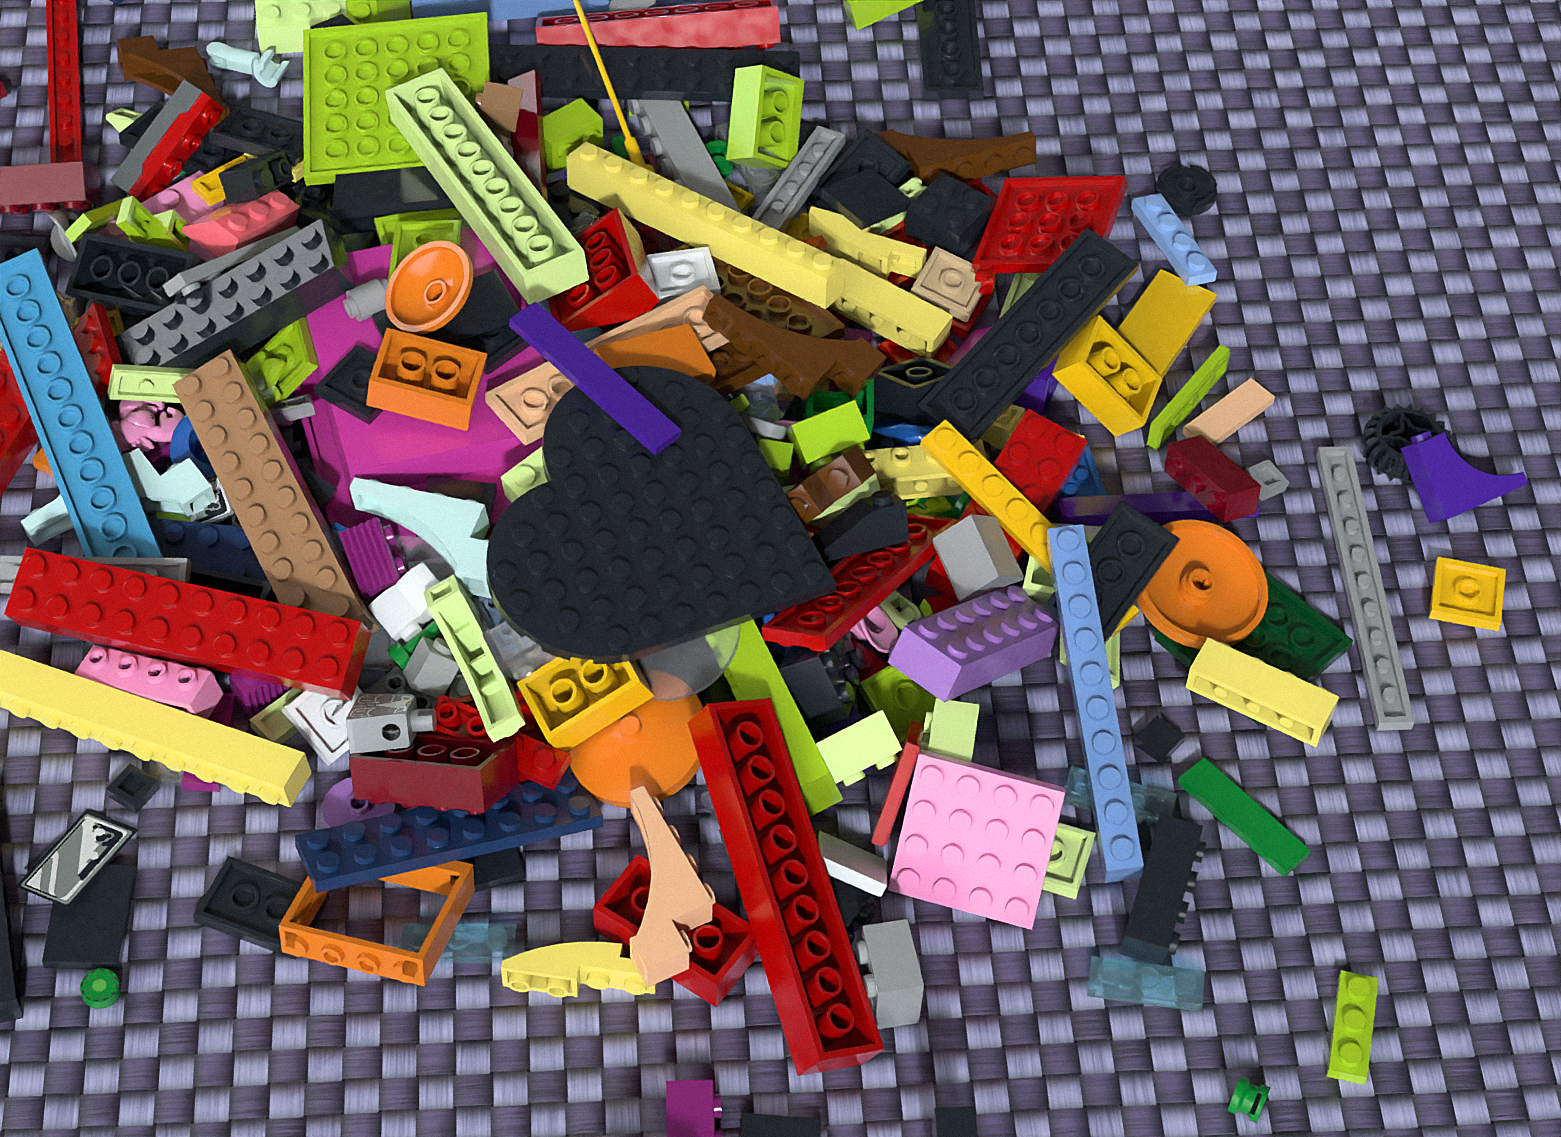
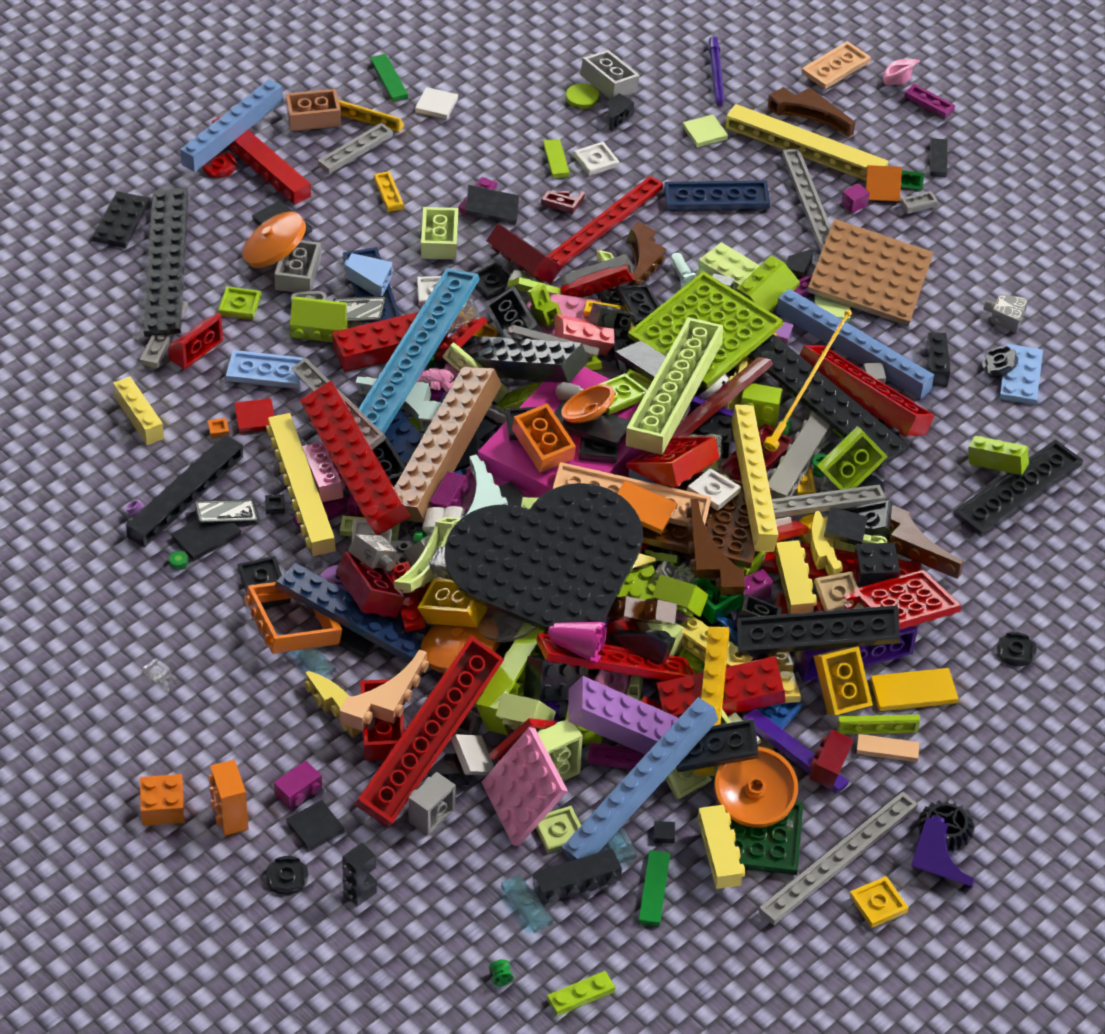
camera: 50 degrees right, 5 degrees down
lime plate [245,351,287,407] -> none
medium nougat brick [474,81,523,132] -> none
dark purple tile [509,302,681,455] -> none
lime tile [759,439,794,478] -> none
light grey slope [932,514,1024,602] -> none
light blue plate [1131,193,1217,287] -> none
light grey plate [1245,459,1290,501] -> none
none -> dark pink cone [548,622,607,663]
none -> magenta plate [587,742,645,770]

